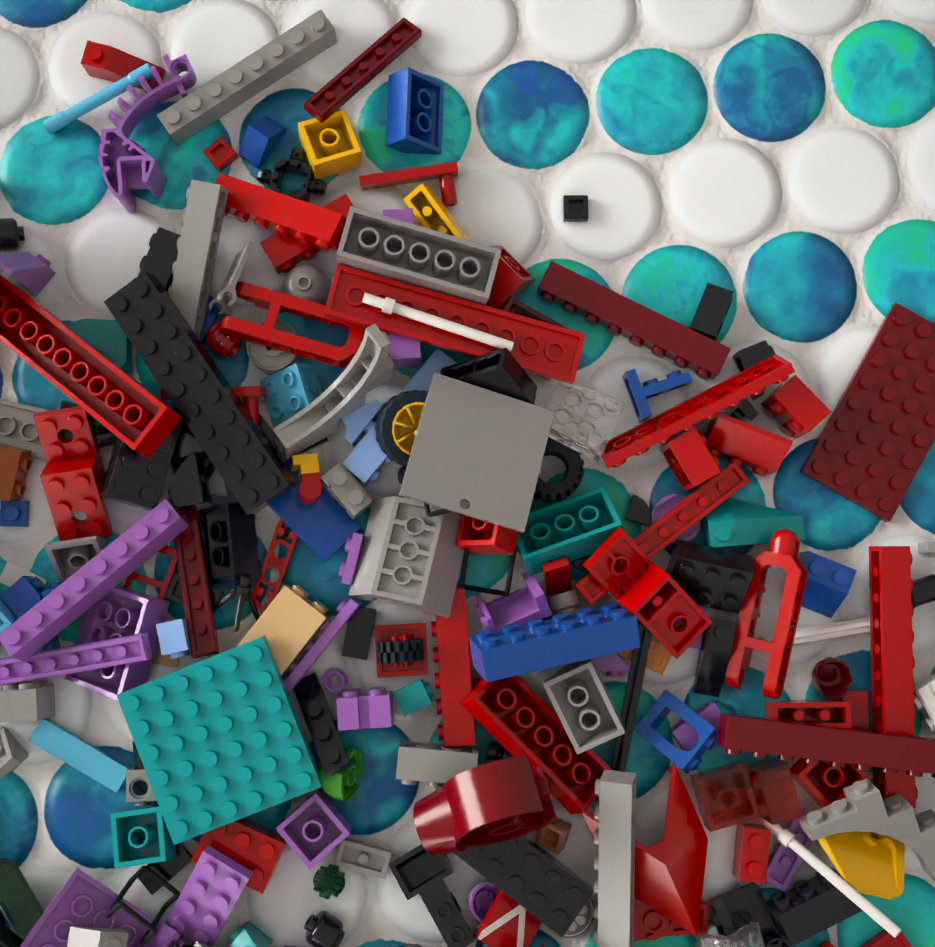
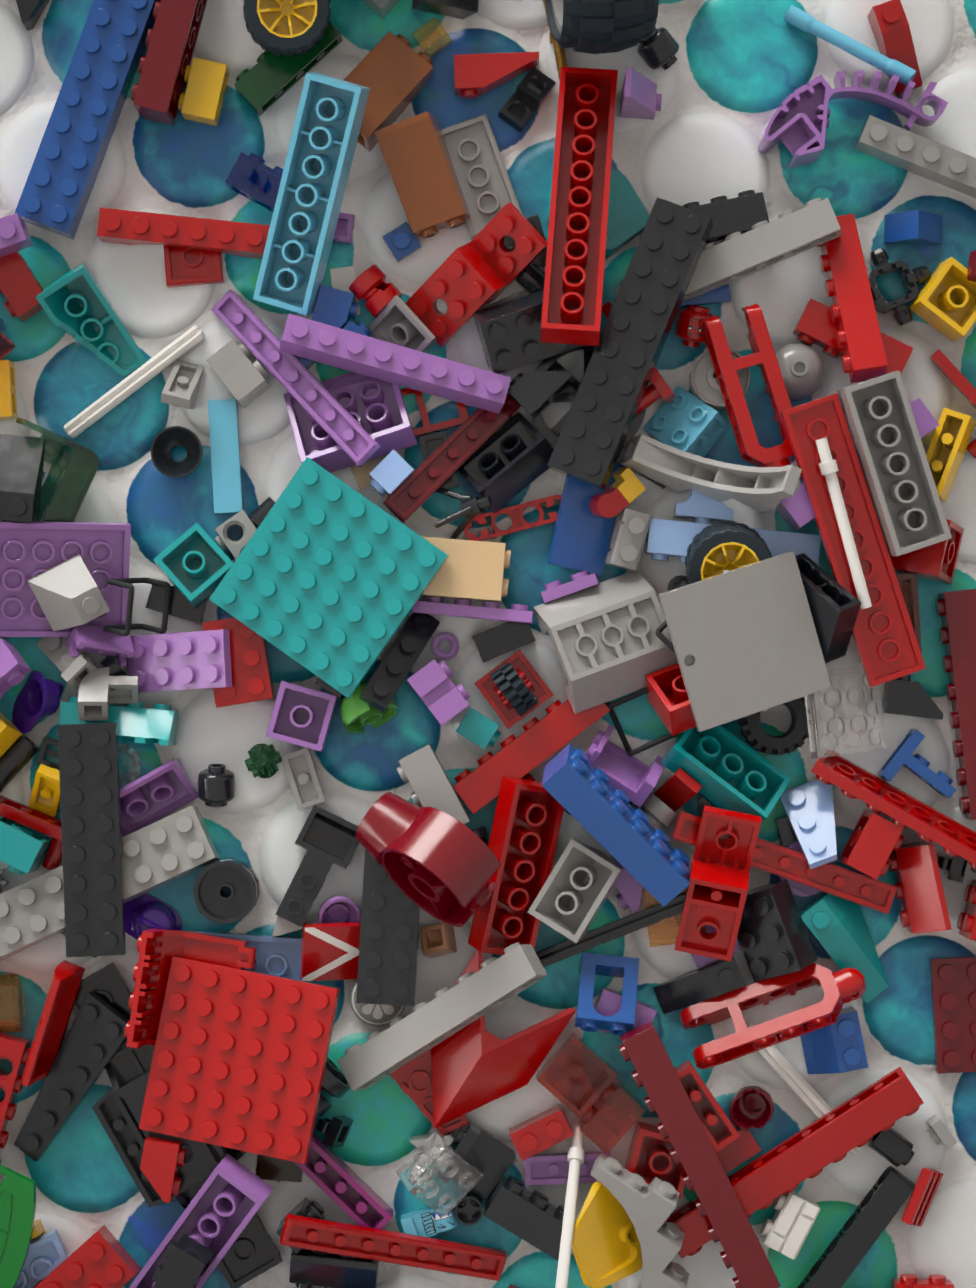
camera: 60 degrees right, 5 degrees up
red tile [203,136,239,173] -> none
light grey flag [207,241,254,316] -> none
none -> black piece [150,426,203,478]
none -> red wheel [349,264,402,319]
none -> light blue wing [779,779,837,869]
none -> black slope [881,675,943,720]

